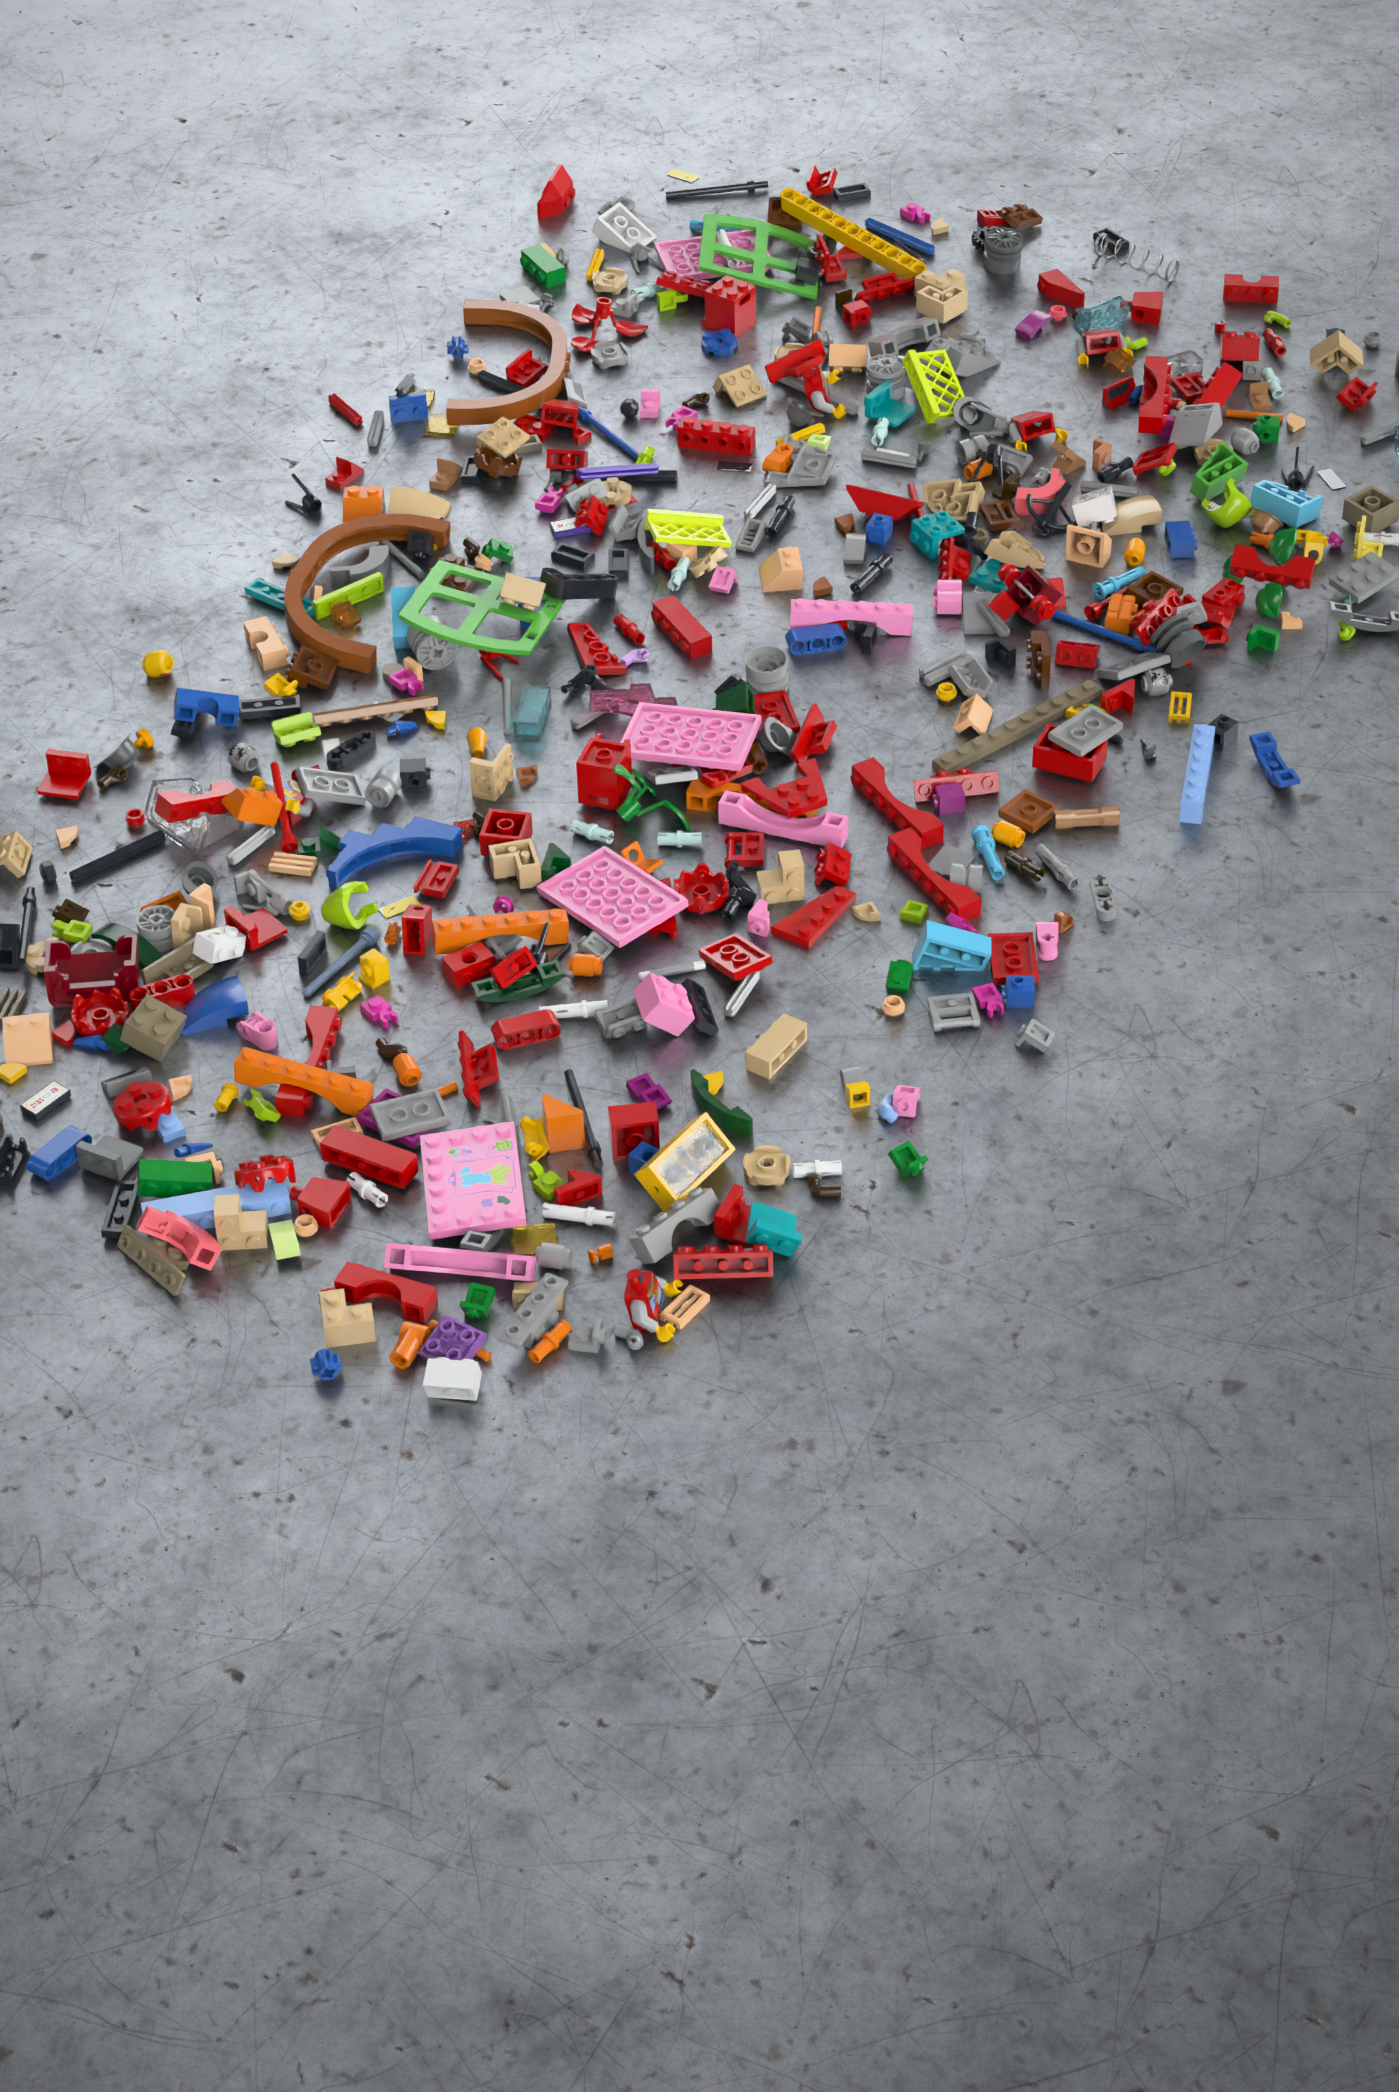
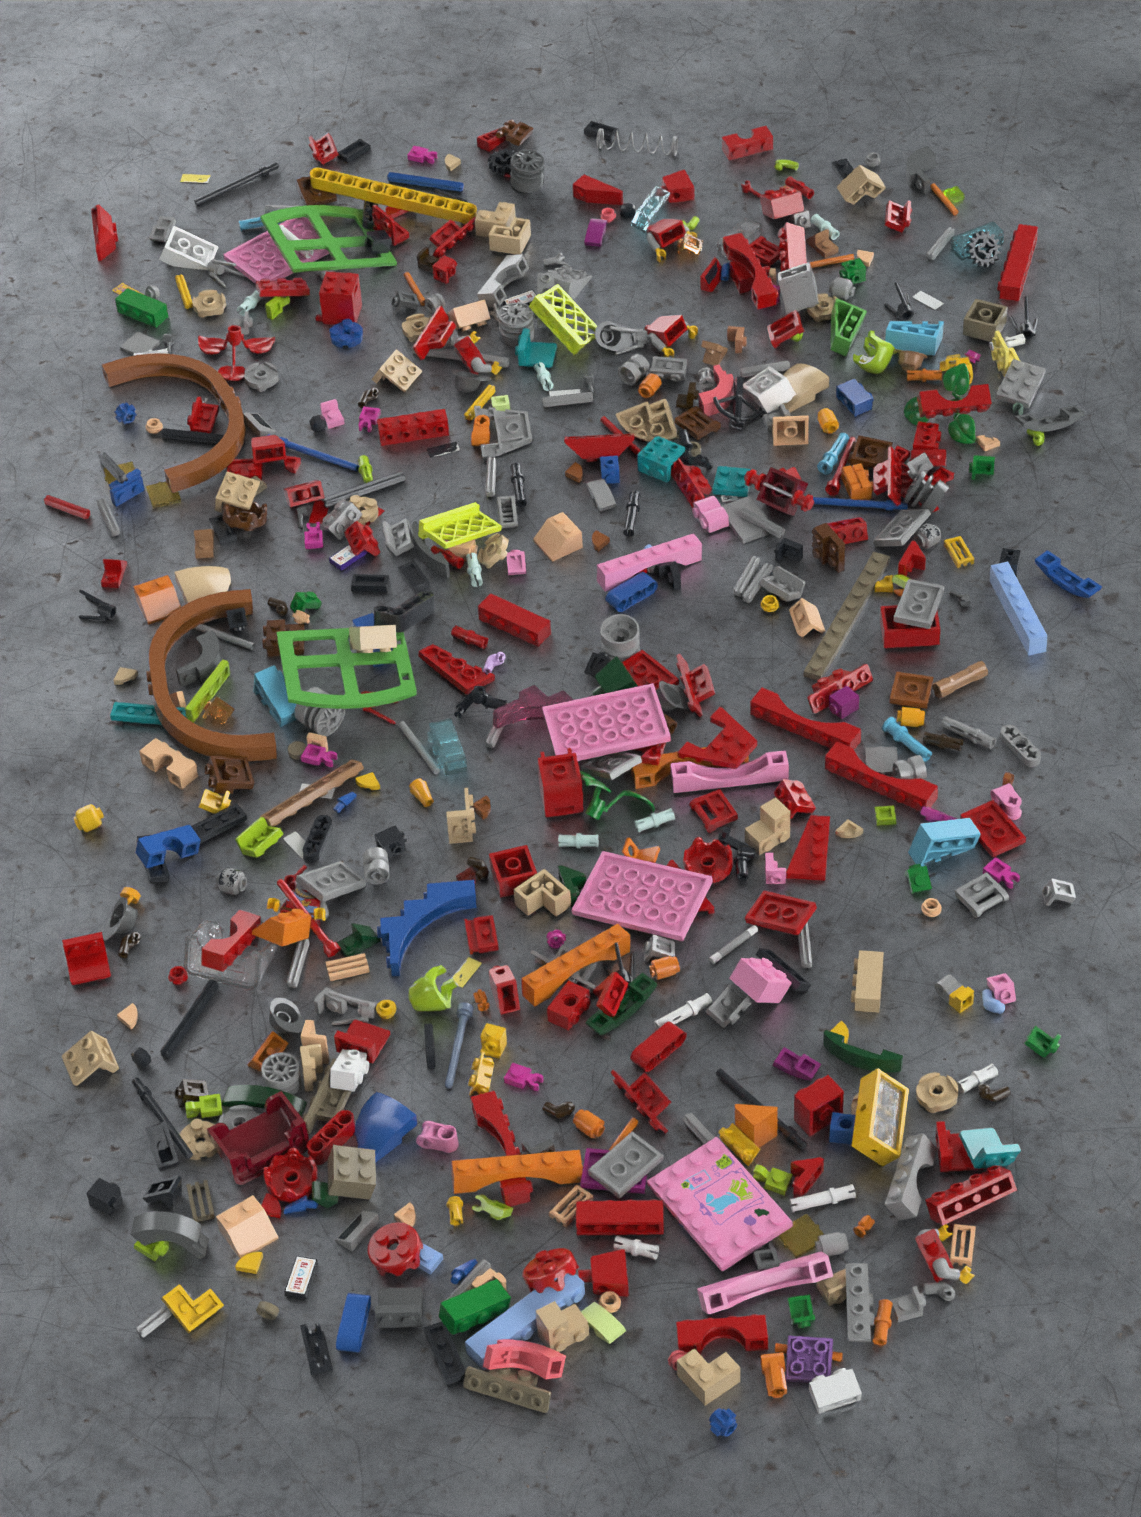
camera: 25 degrees left, 5 degrees up
axle [576,463,659,480] -> none
black plant [972,444,1003,486] -> none
tan brick [984,530,1048,569] -> none
red slope [988,589,1020,621] -> none
blue brick [1001,976,1035,1008] -> none
black pin [1097,456,1134,483] -> none

